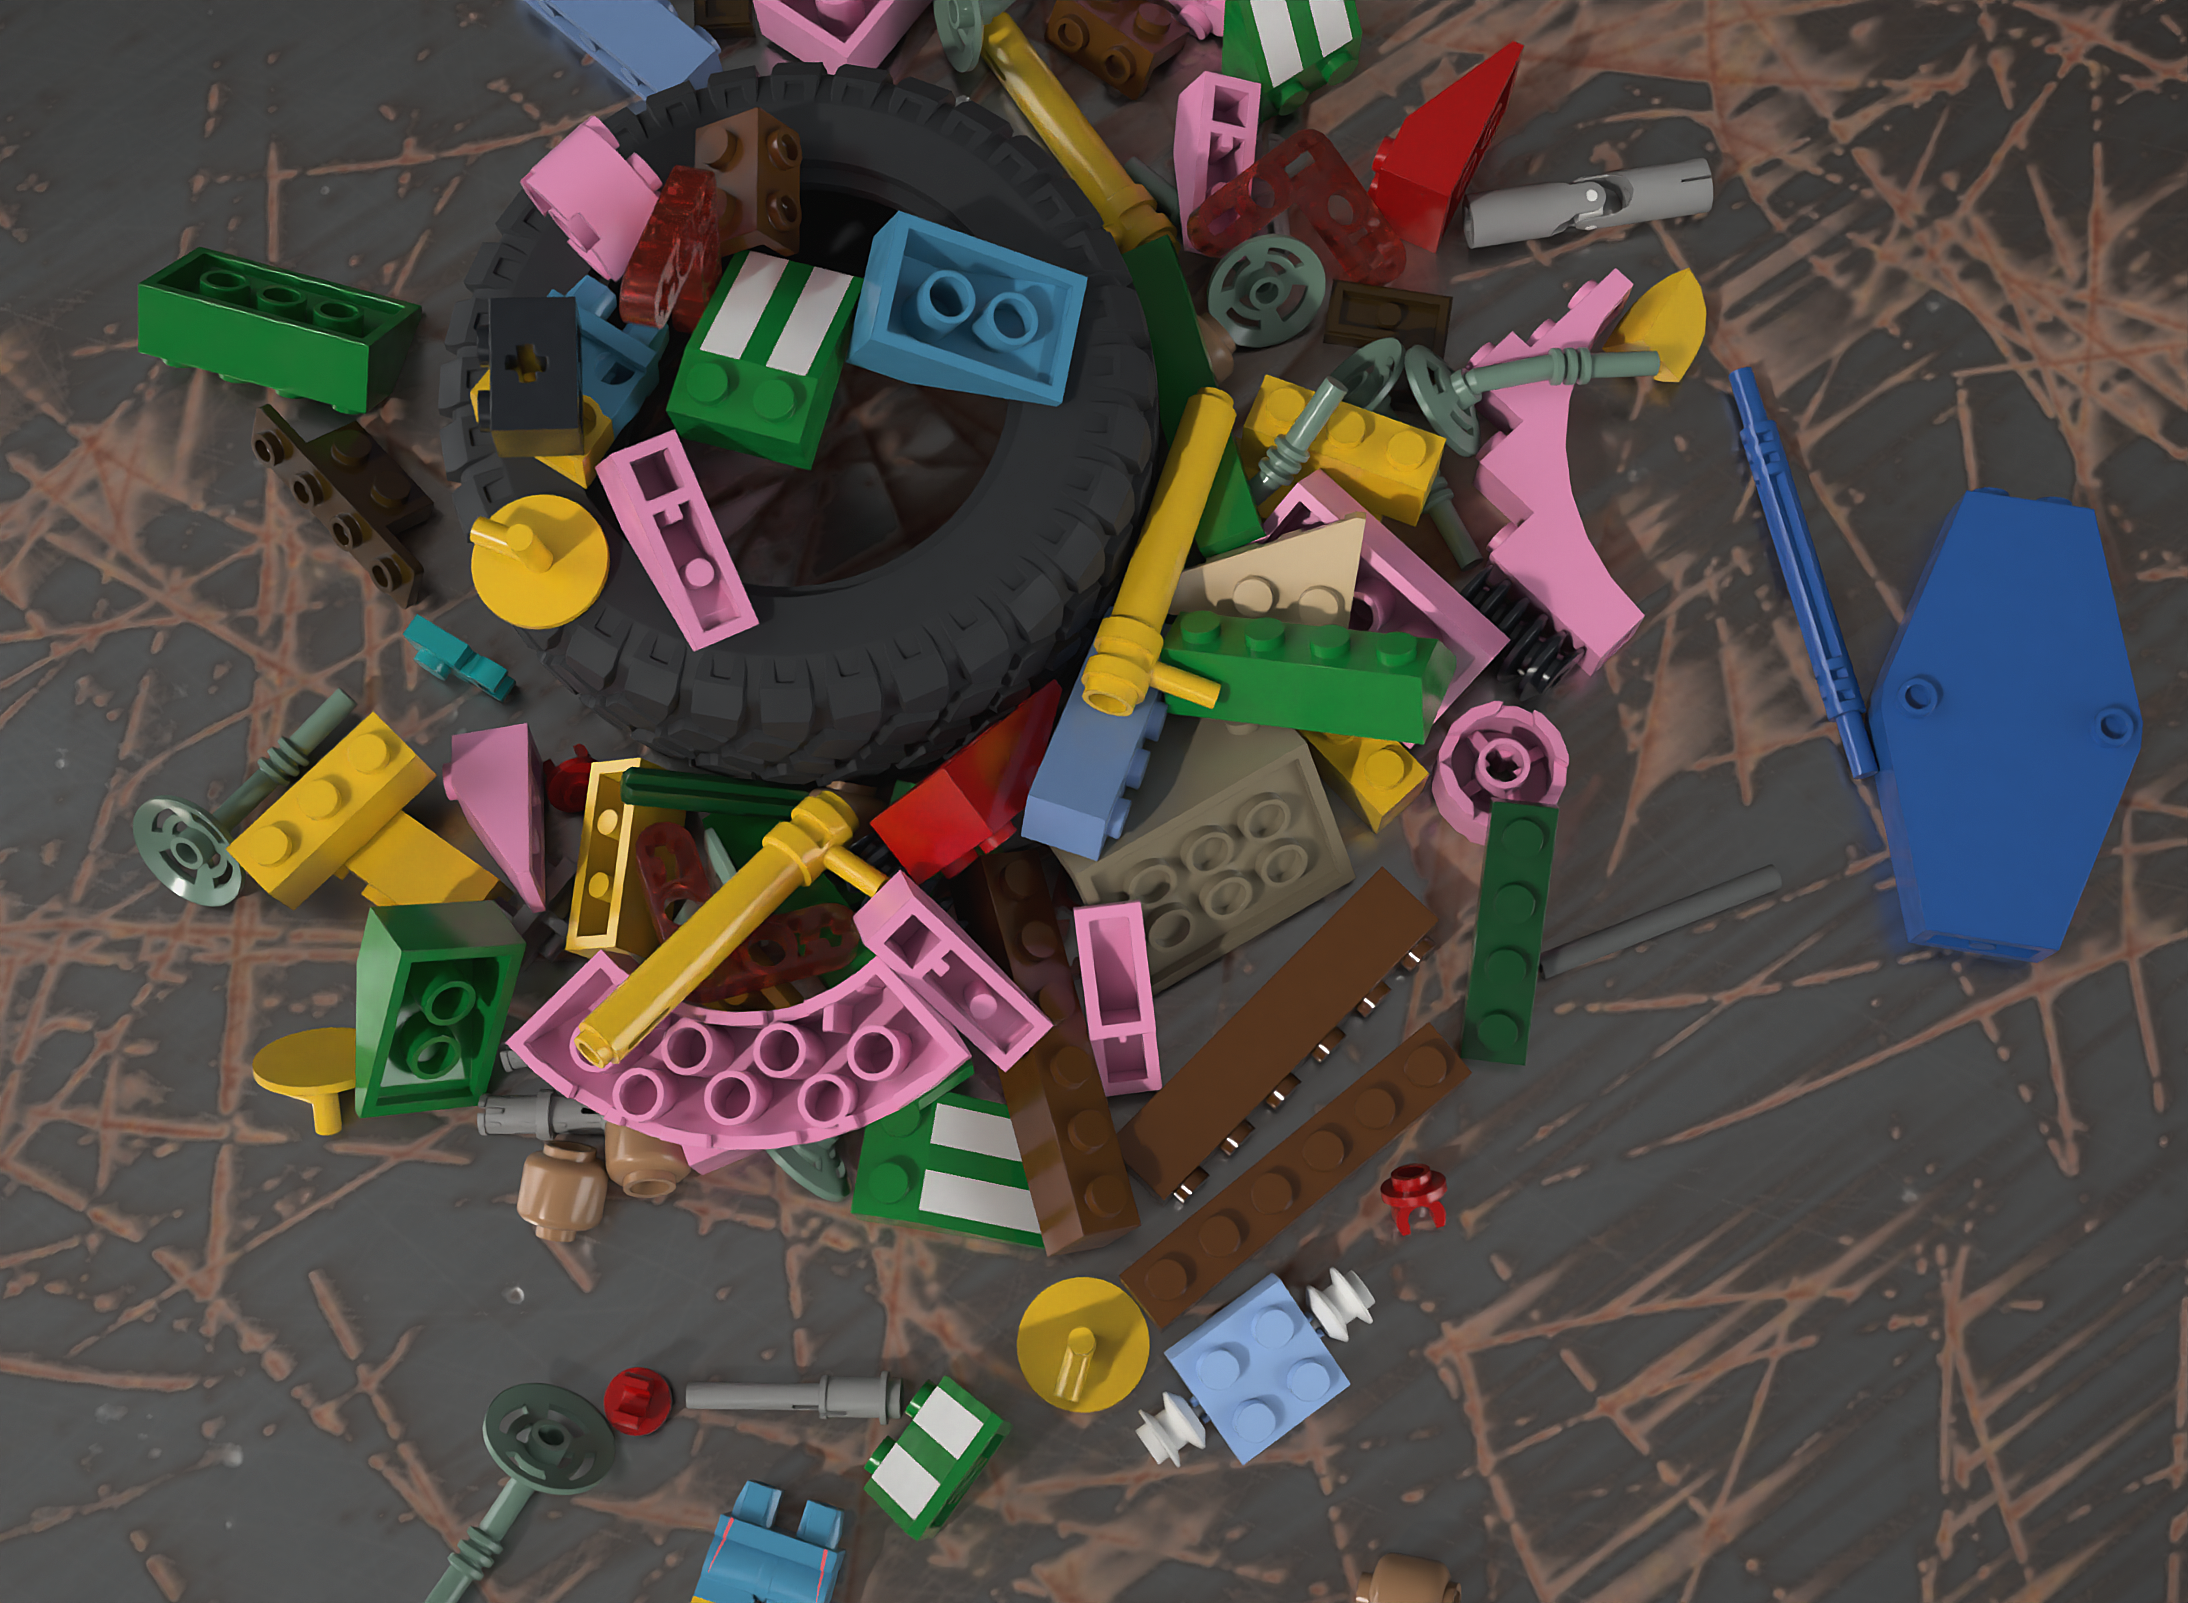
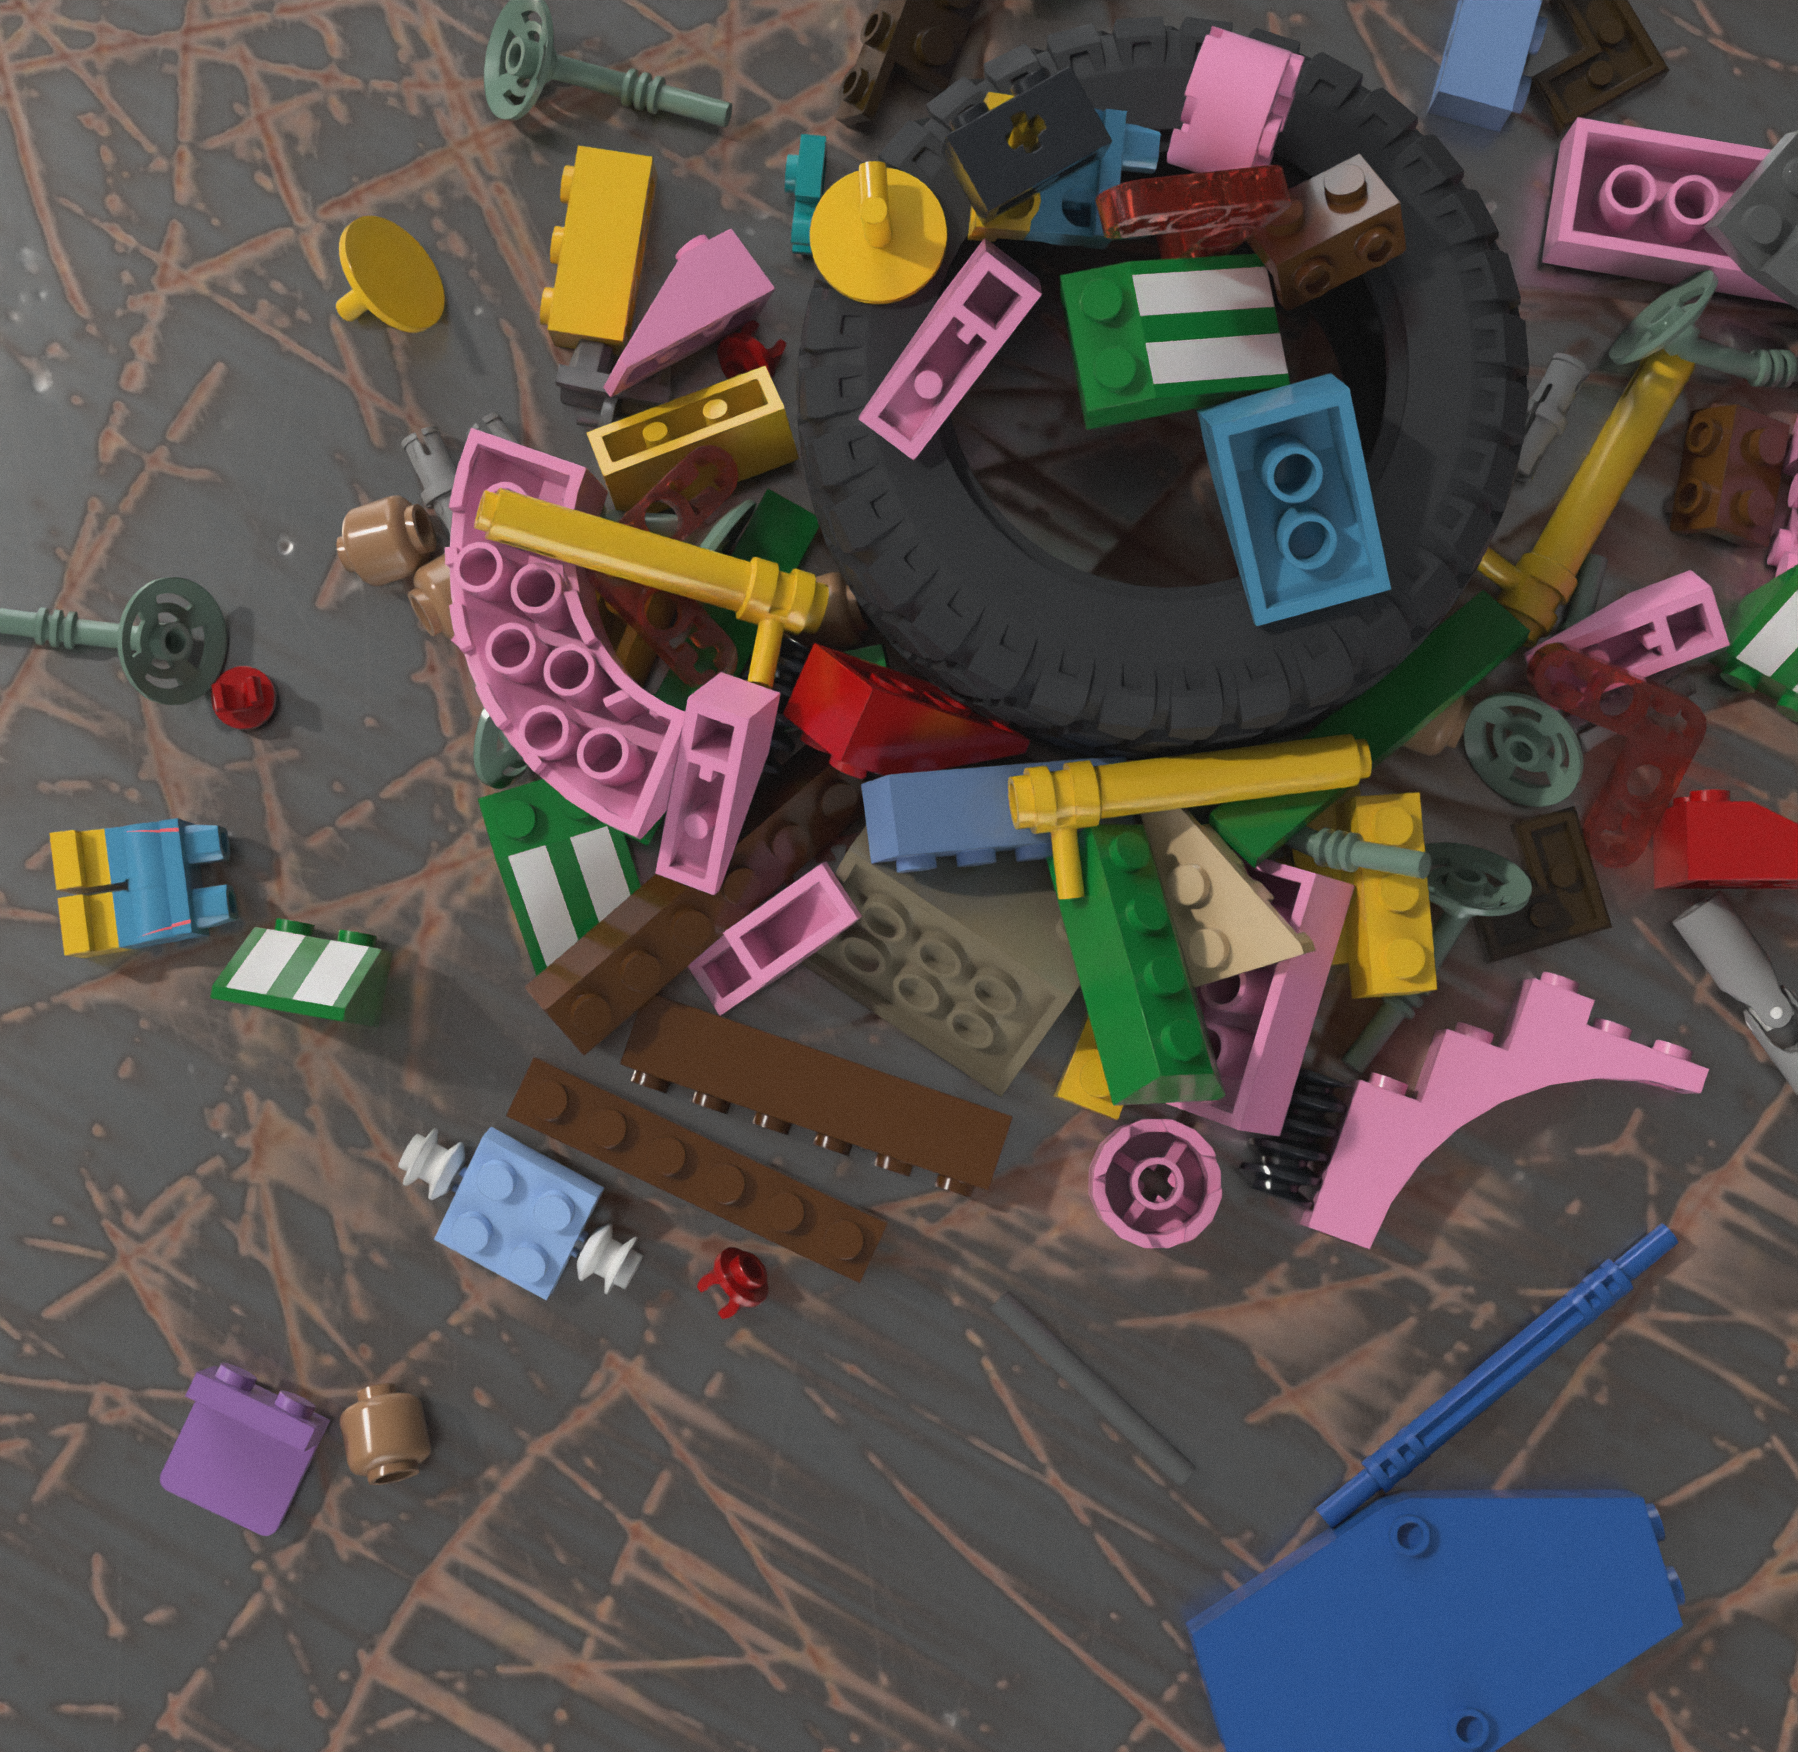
camera: 60 degrees right, 10 degrees up
yellow brick [226,711,438,911] -> none
green slope [355,900,527,1118] -> none
dark green axle [620,767,809,821] -> none
light grey pin [686,1371,904,1425] -> none
yellow shield [1017,1277,1150,1413] -> none
sand green dish [1404,345,1660,457] -> none
dark green plate [1458,797,1559,1066] -> none
yellow brick [1602,268,1706,382] -> none

